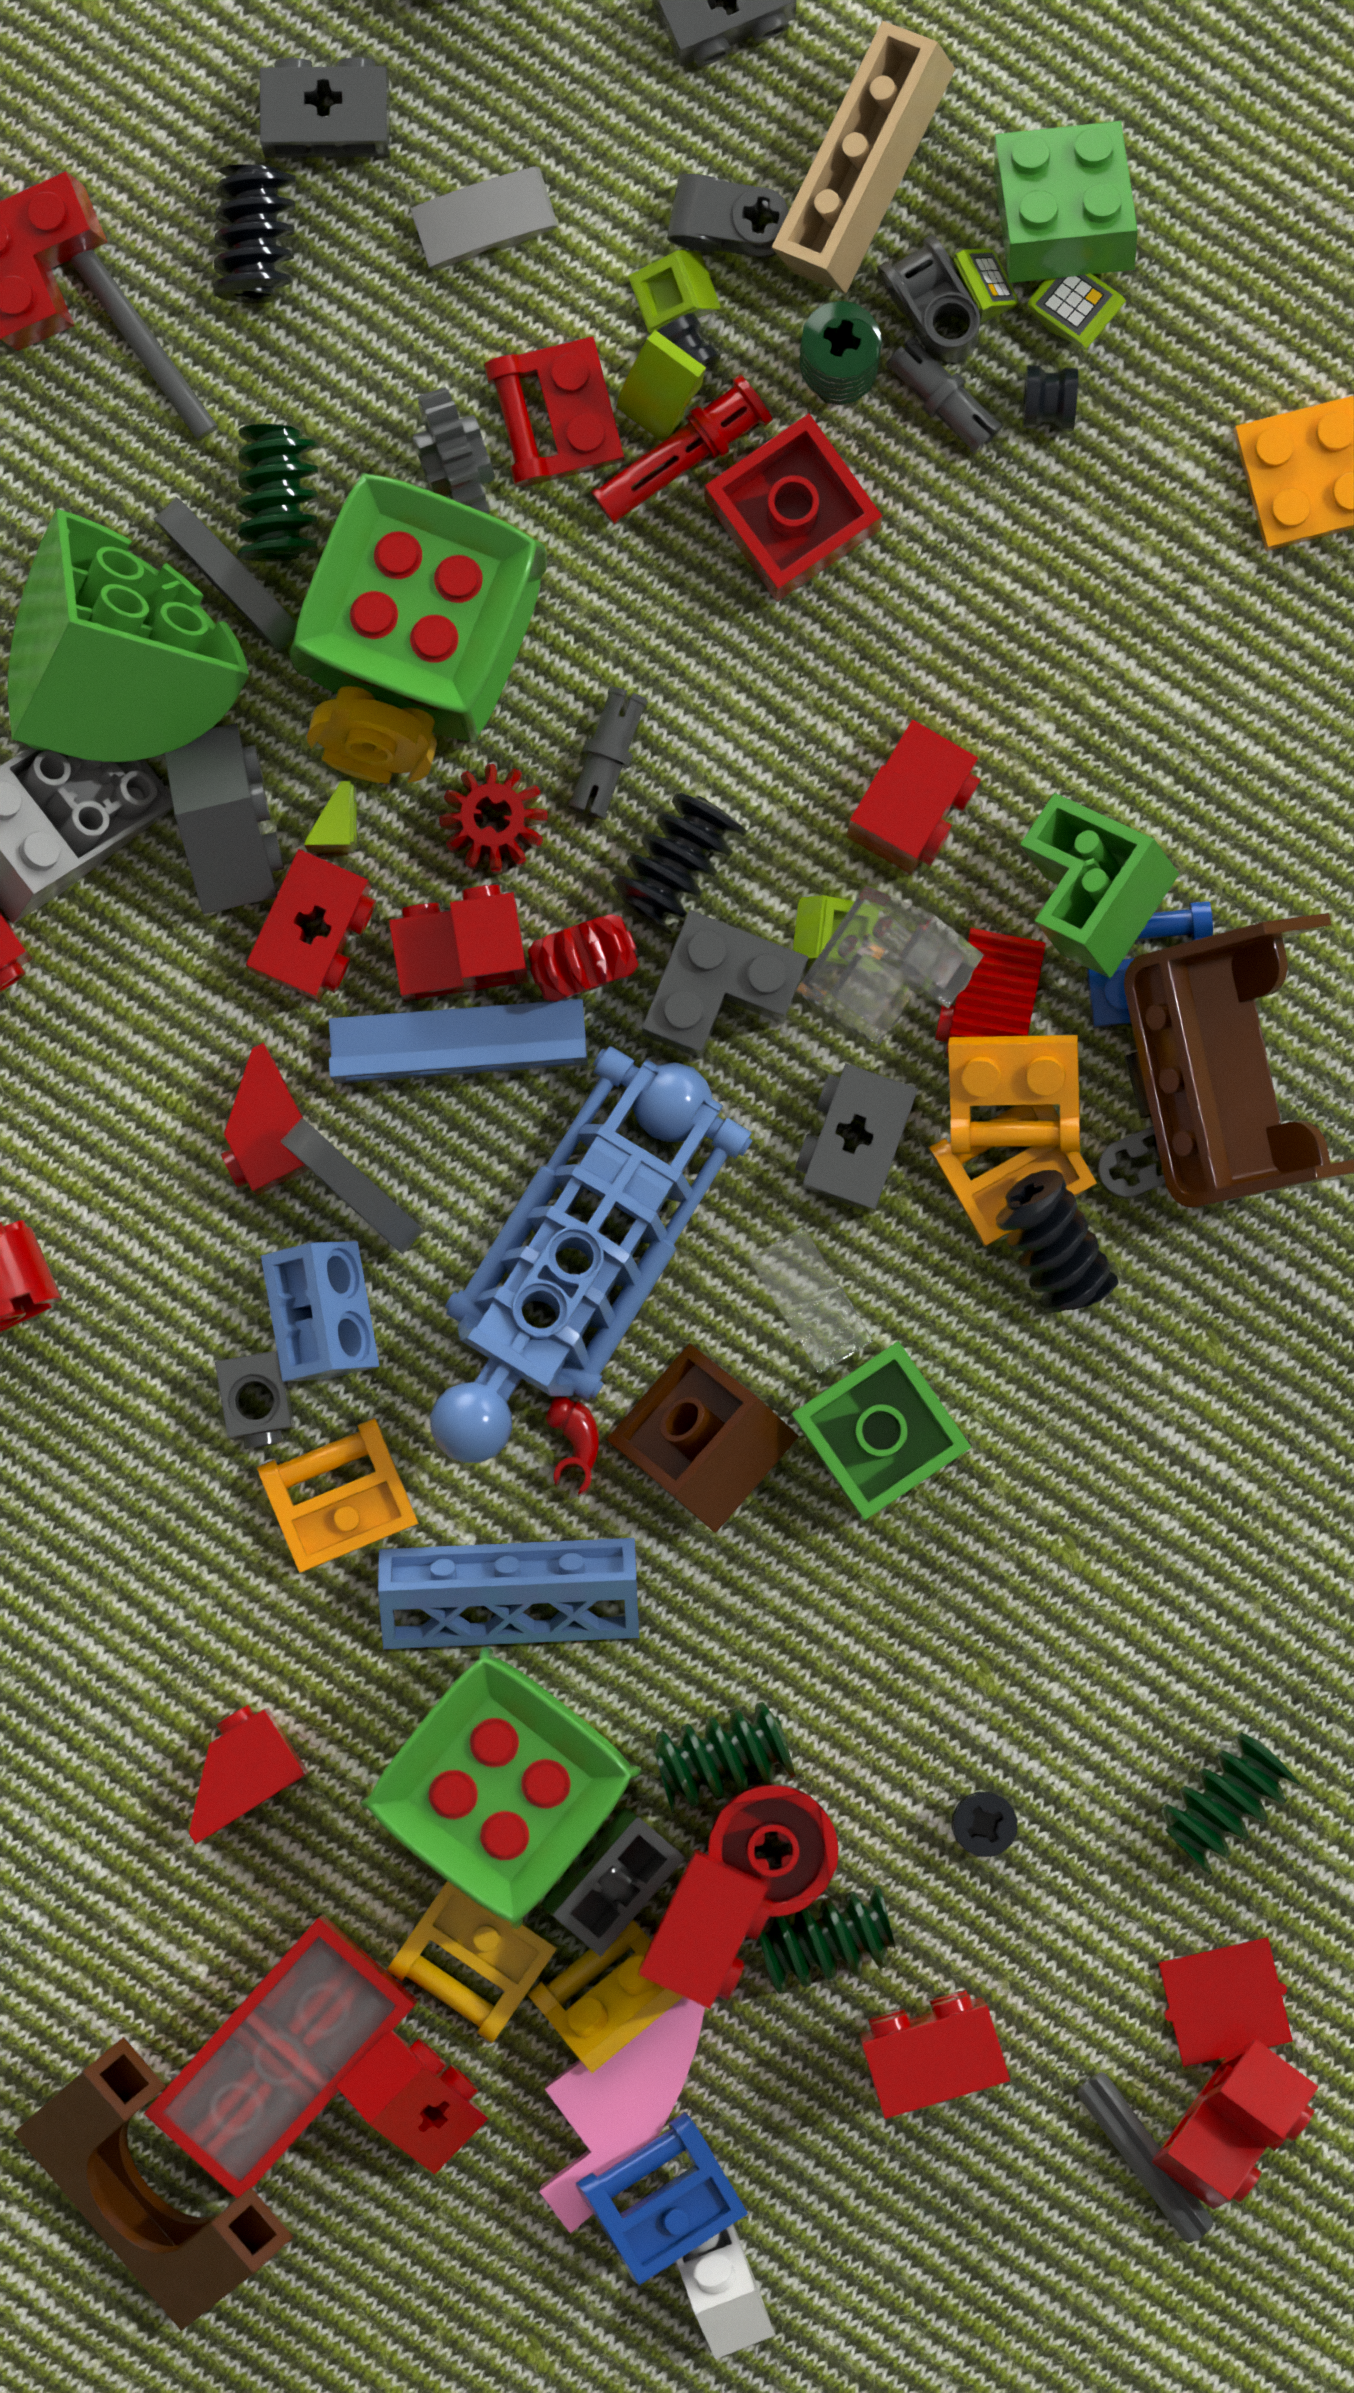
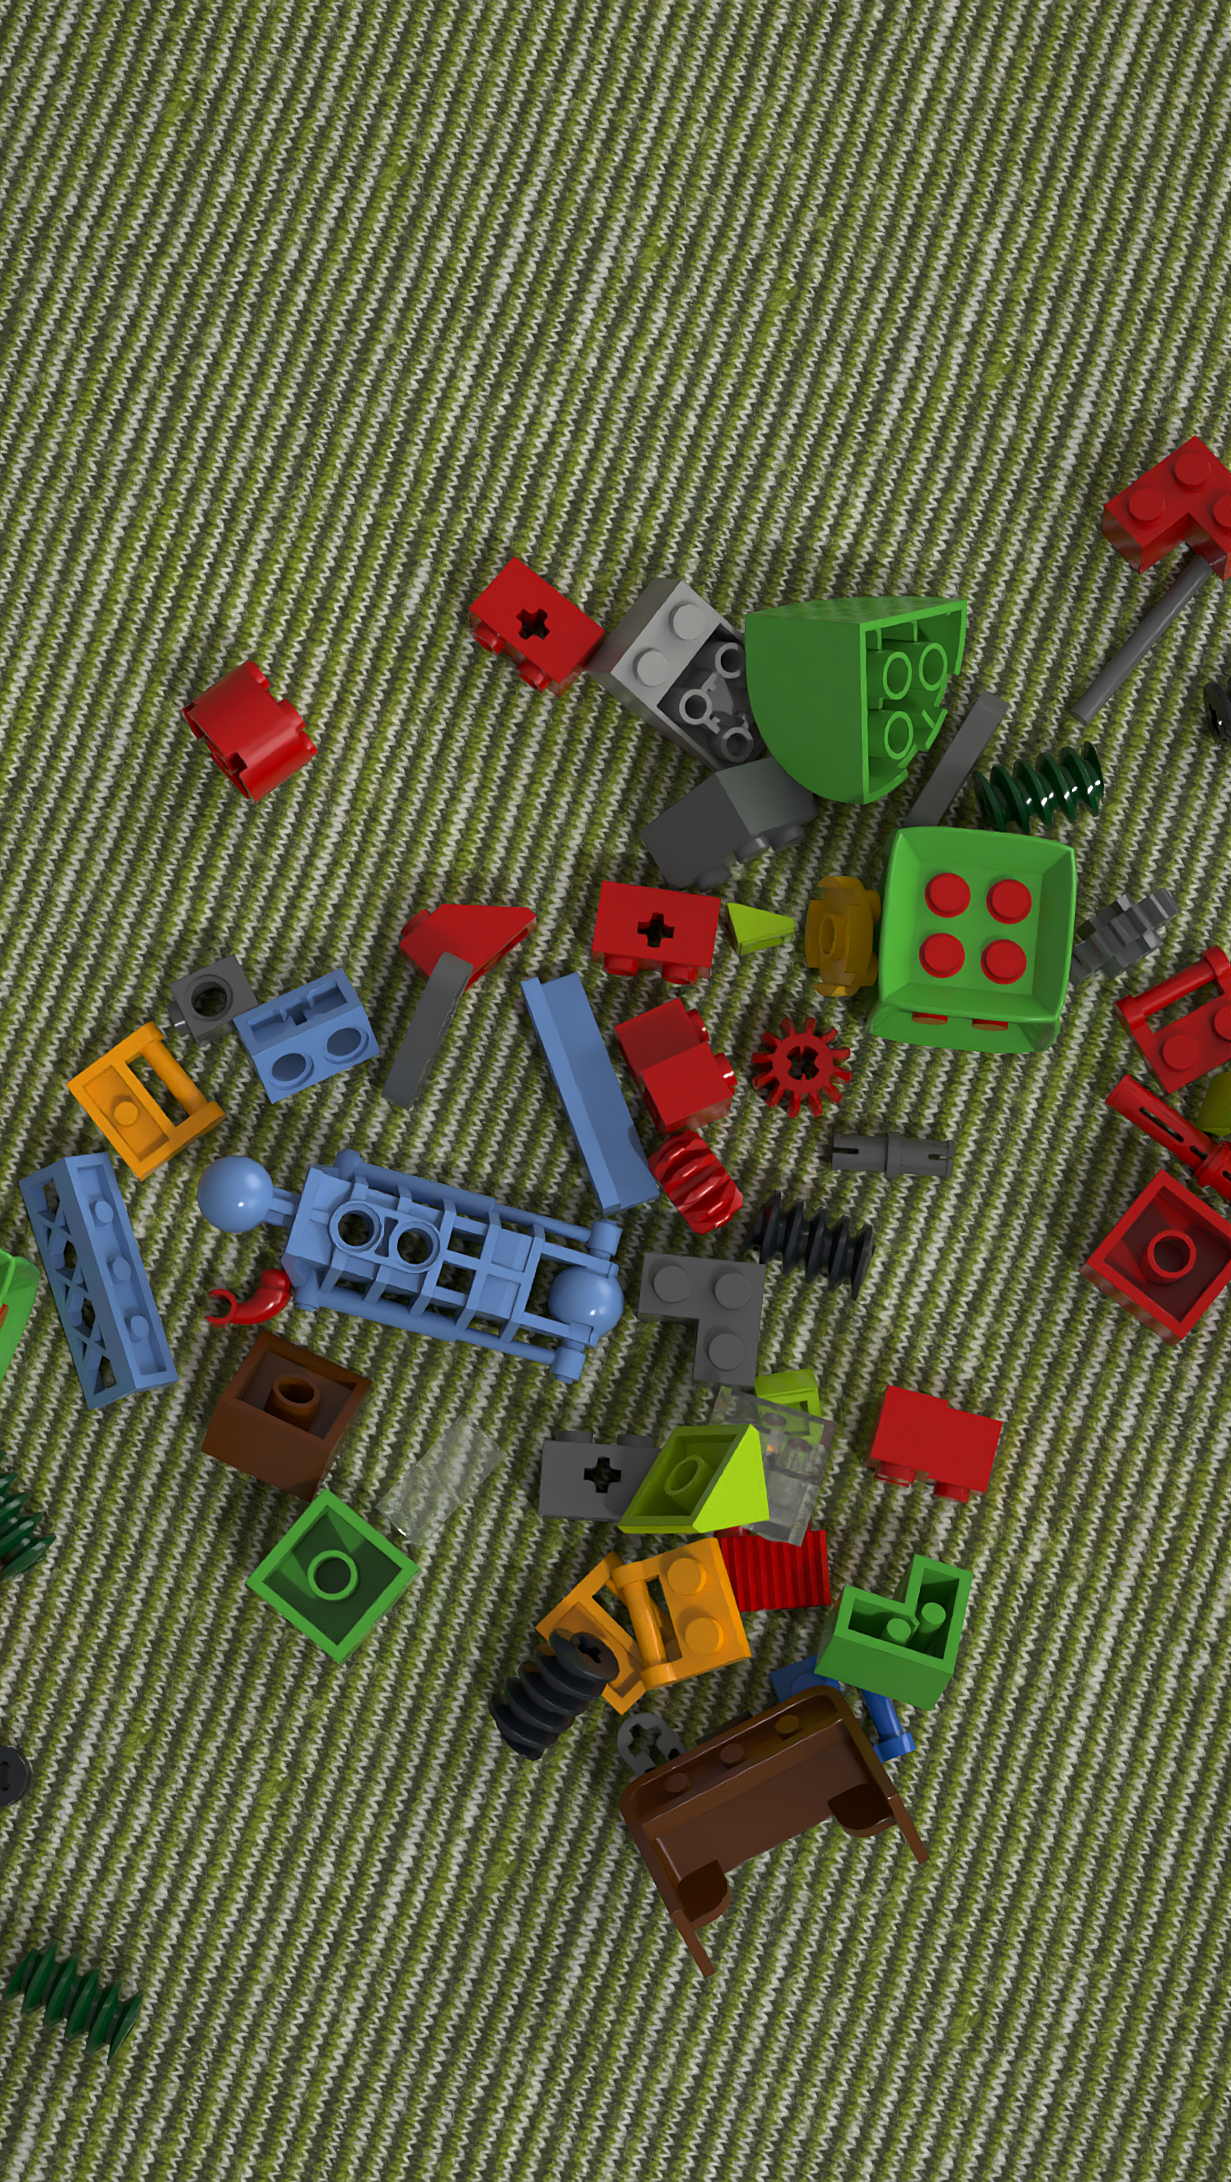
camera: 70 degrees right, 5 degrees down
none -> lime slope [617,1424,770,1534]

